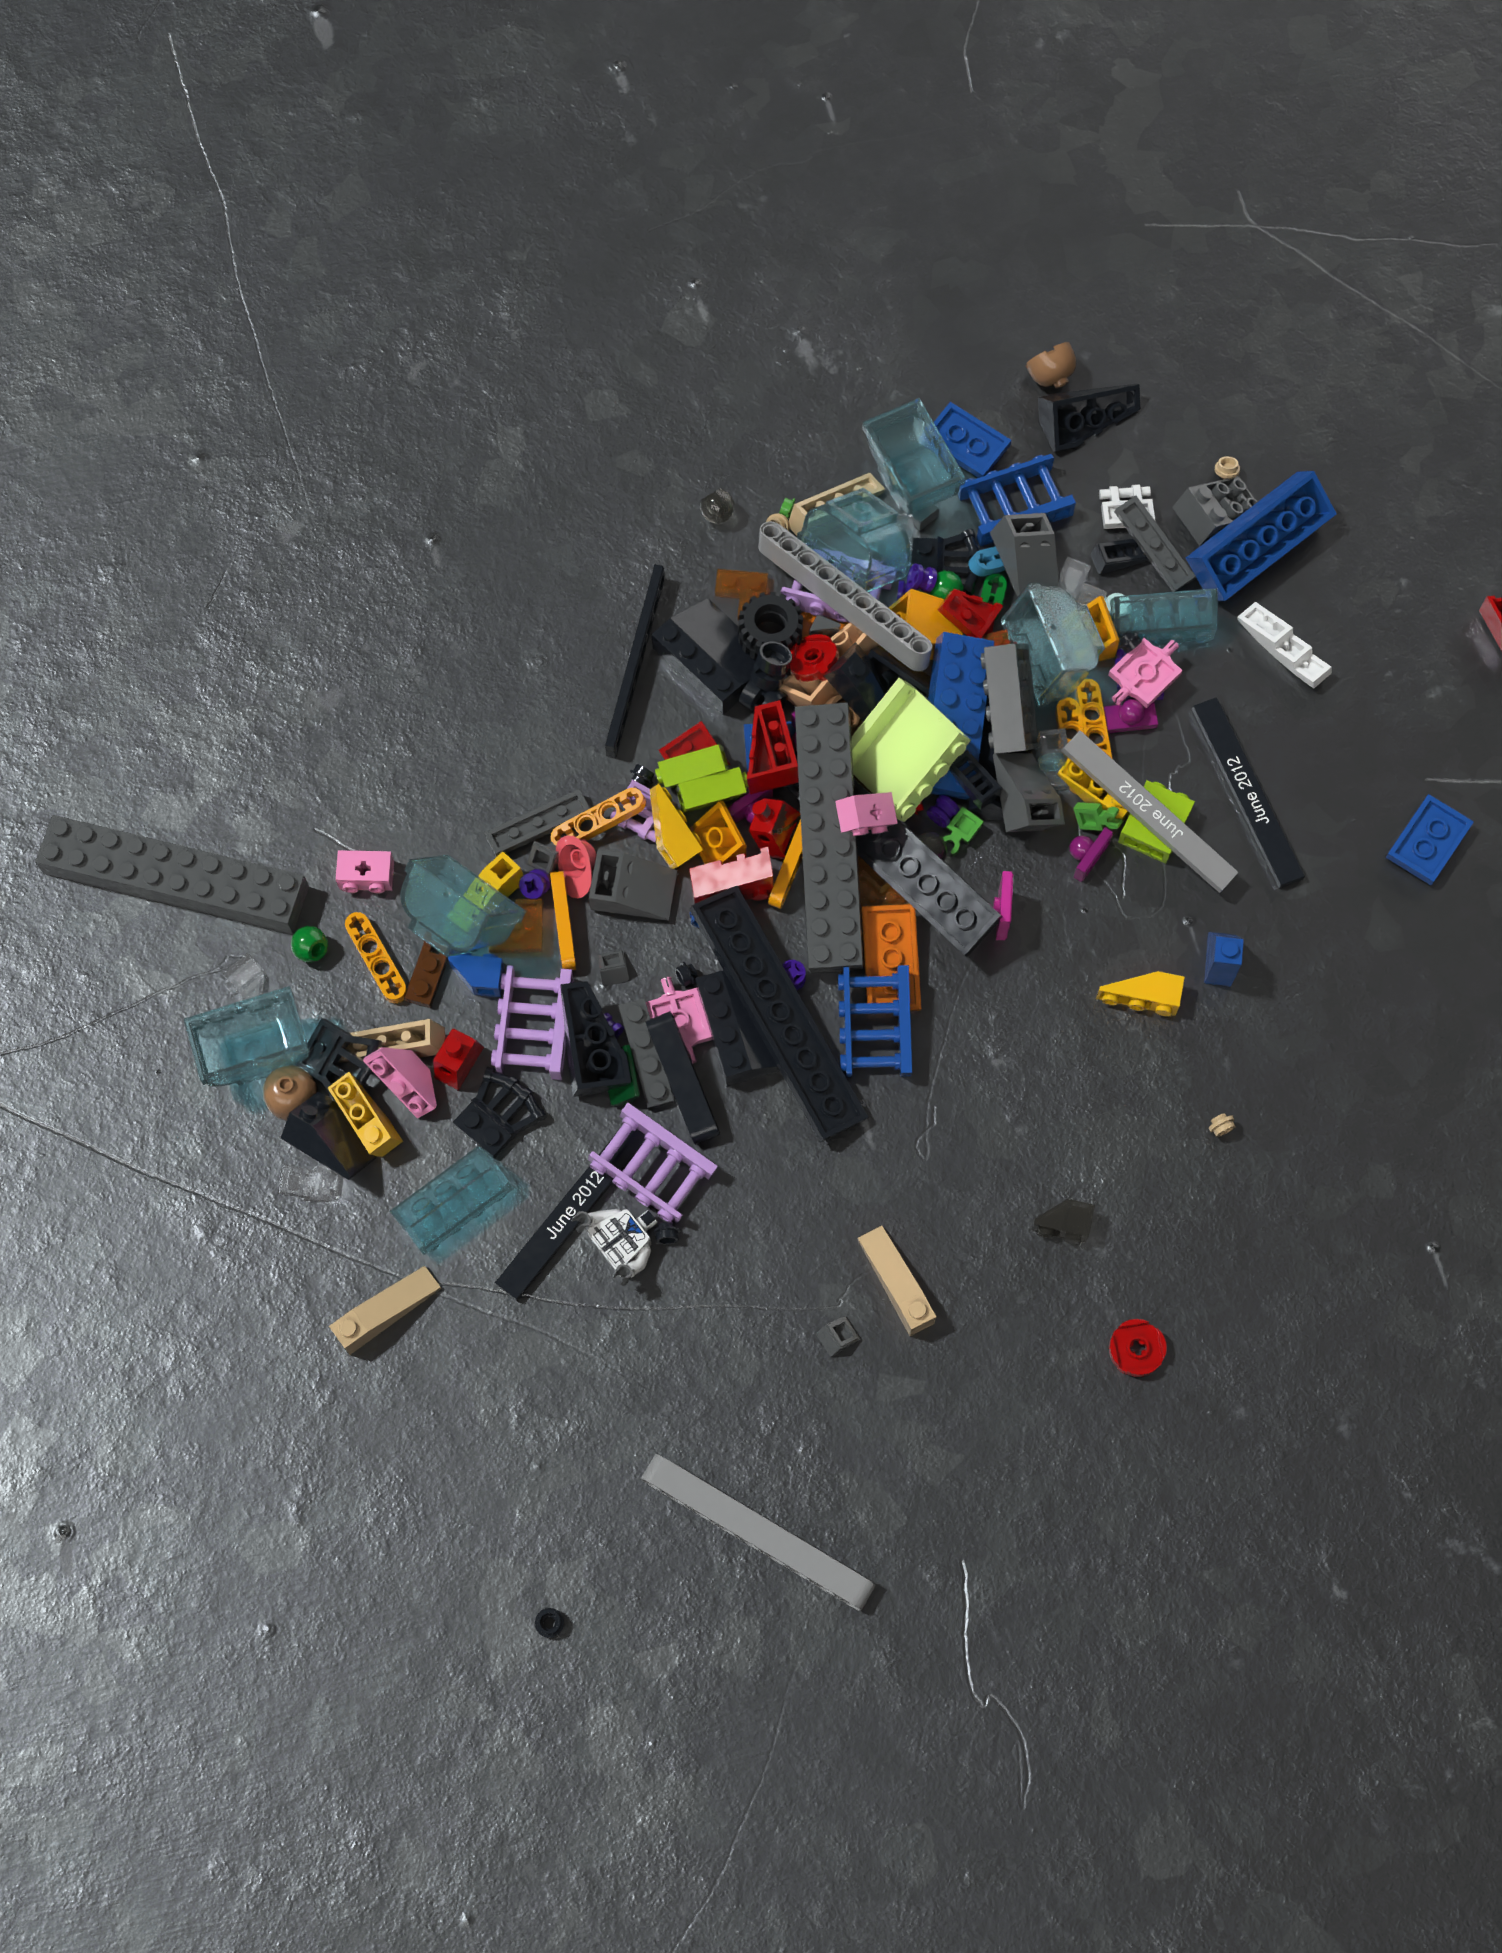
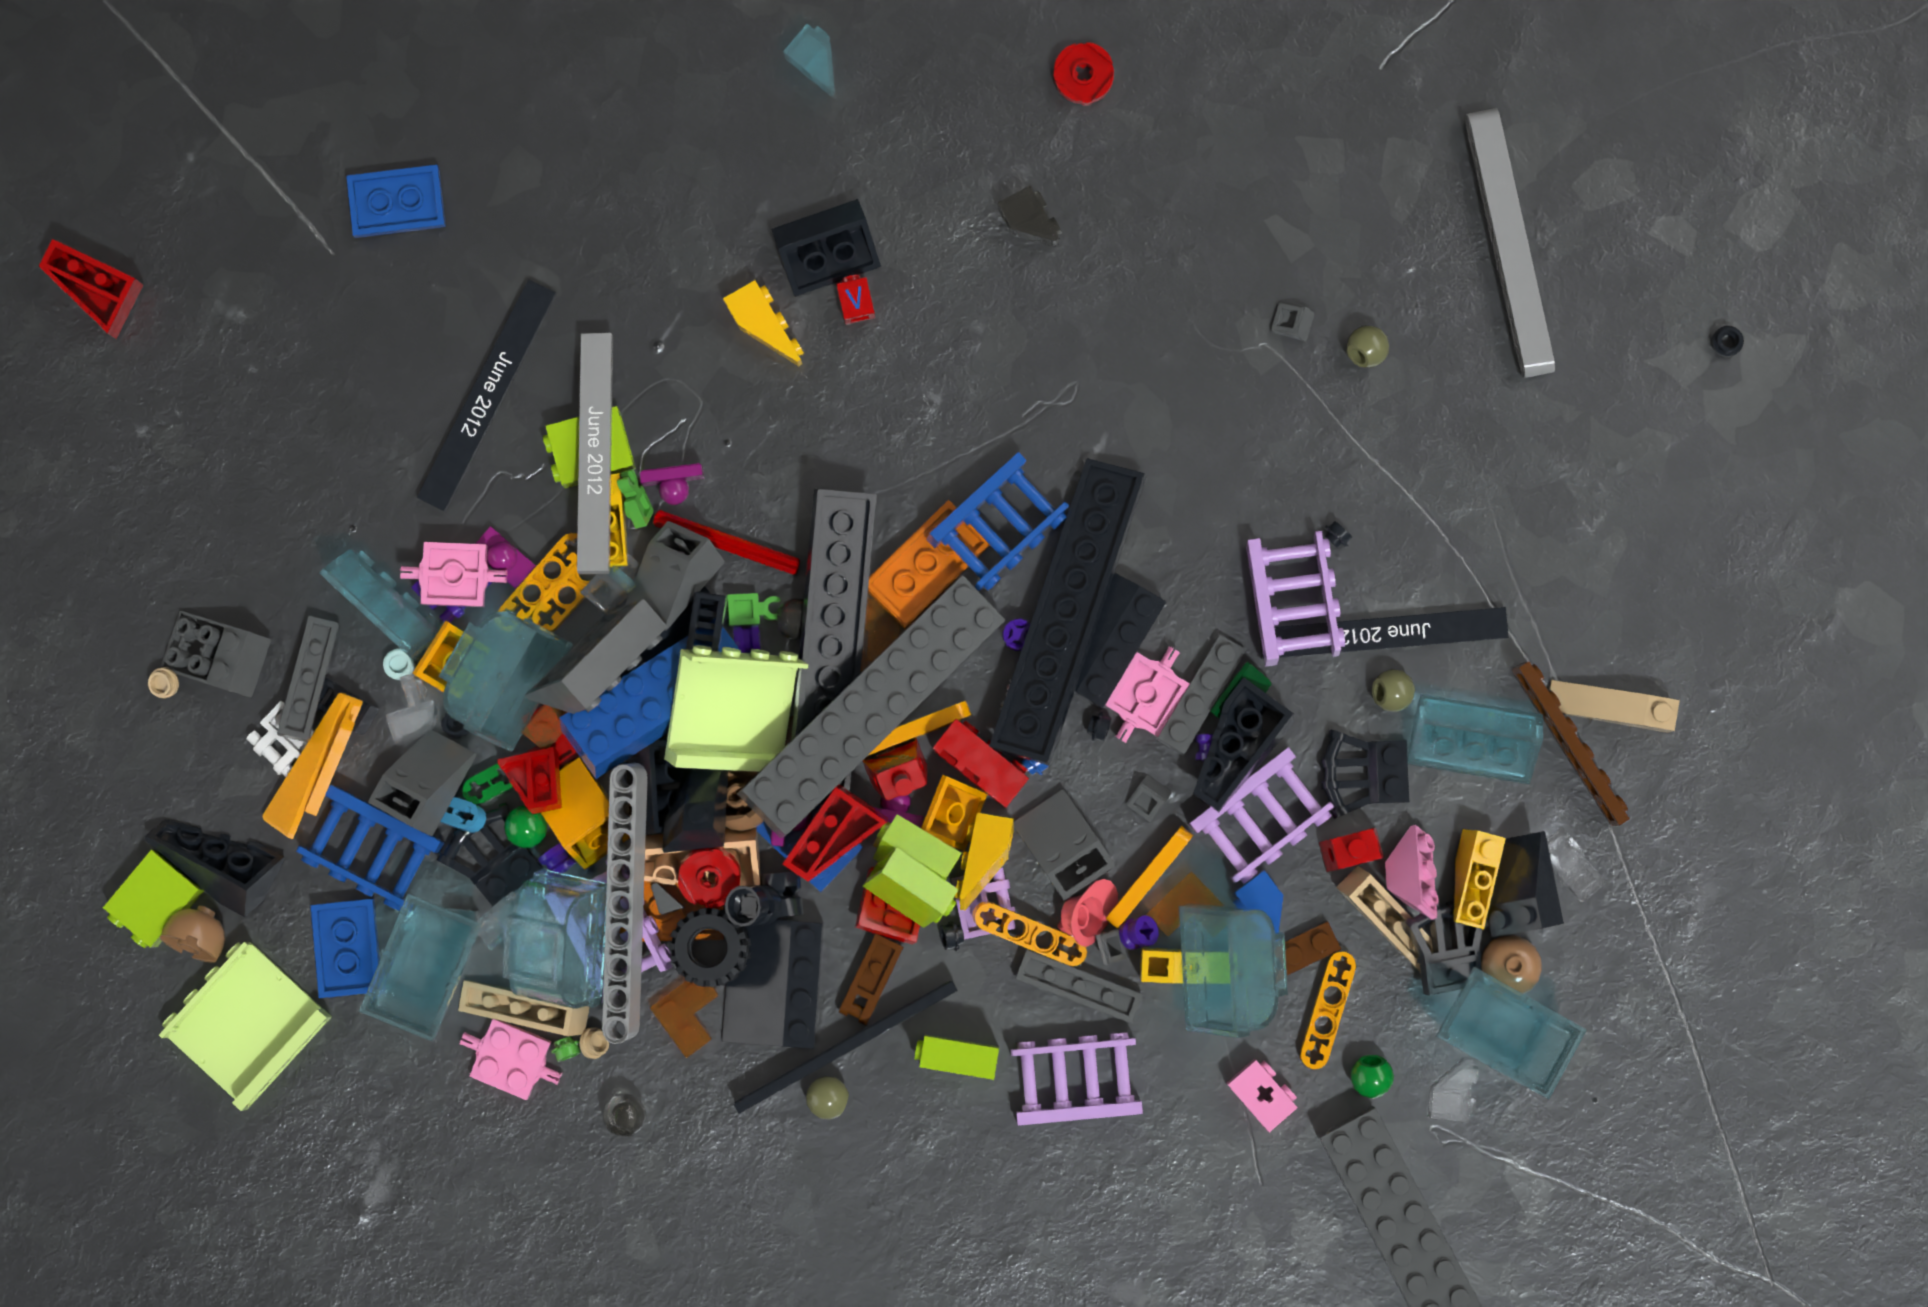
camera: 130 degrees left, 15 degrees up
torso [571,1209,657,1286] -> none
black beam [645,1011,720,1145] -> none
bright pink brick [835,792,898,836] -> none
tan slope [858,1226,936,1336] -> none
dark purple wheel [907,563,937,593] -> none
dark pink plate [993,871,1013,940] -> none
black plate [1118,630,1142,654] -> none
blue brick [1186,471,1337,601] -> none
blue slope [1204,932,1243,986] -> none
tan plate [1208,1113,1236,1137] -> none
white slope [1237,602,1332,689] -> none
none -> lime brick [103,850,204,948]
none -> yellowish green panel [159,942,332,1111]
none -> light orange wedge [262,692,363,839]
none -> bright pink plate [460,1019,562,1100]
none -> red axle [653,510,800,575]
none -> black slope [771,199,881,297]
none -> clear light blue slope [783,24,835,97]
none -> olive piece [806,1076,849,1120]
none -> red brick [837,275,875,325]
none -> reddish brown plate [838,934,904,1026]
none -> lime brick [914,1034,999,1080]
none -> lavender fence [1011,1032,1143,1126]
none -> olive piece [1347,325,1389,368]
none -> olive piece [1372,669,1415,712]
none -> reddish brown plate [1511,661,1630,826]

